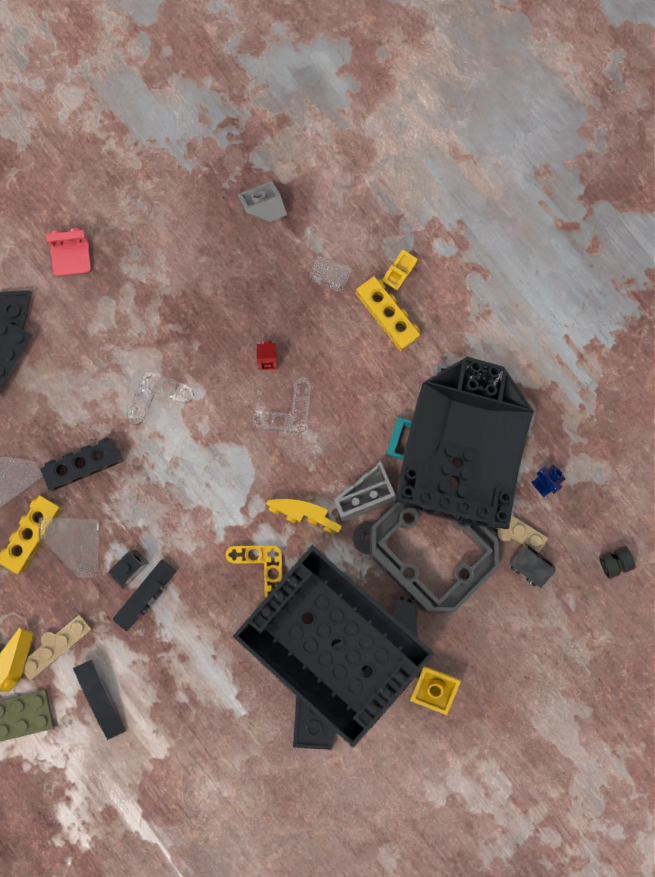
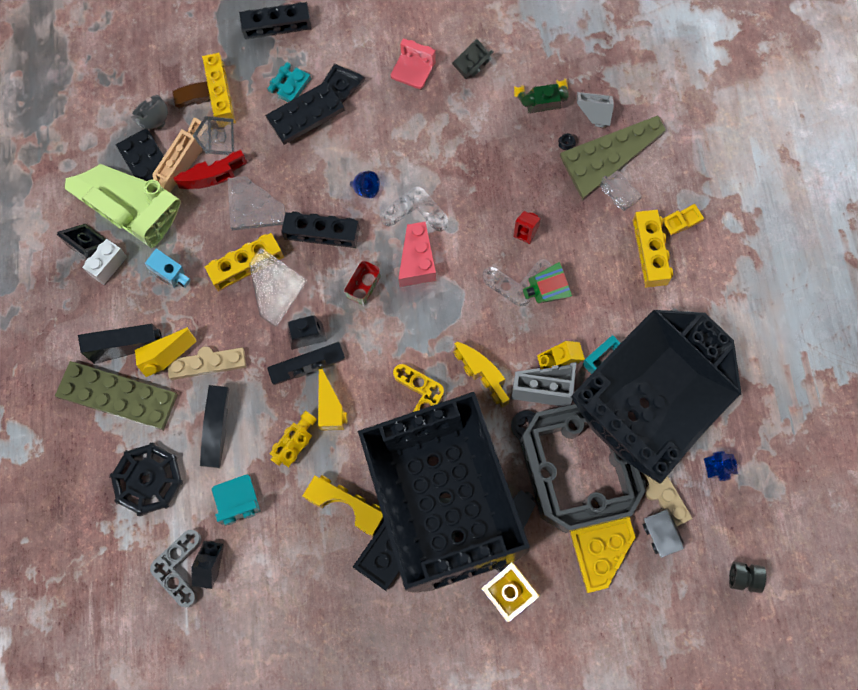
camera: 35 degrees right, 10 degrees down
none -> black plate [109,442,183,517]
none -> light grey beam [150,530,202,608]
none -> black slope [191,541,224,589]
none -> teal bracket [212,475,261,526]
none -> yellow brick [269,411,317,468]
none -> yellow arch [302,475,384,537]
none -> yellow slope [318,369,348,431]
none -> red piece [344,261,381,306]
none -> clear blue helmet [350,170,380,199]
none -> coral wedge [398,222,436,287]
none -> pearl dark grey bracket [452,39,494,79]
none -> dark green torso [514,78,569,114]
none -> torso [523,262,572,304]
none -> yellow slope [537,341,585,369]
none -> black plate [558,133,576,150]
none -> olive wing [560,115,666,201]
none -> yellow plate [570,517,635,593]

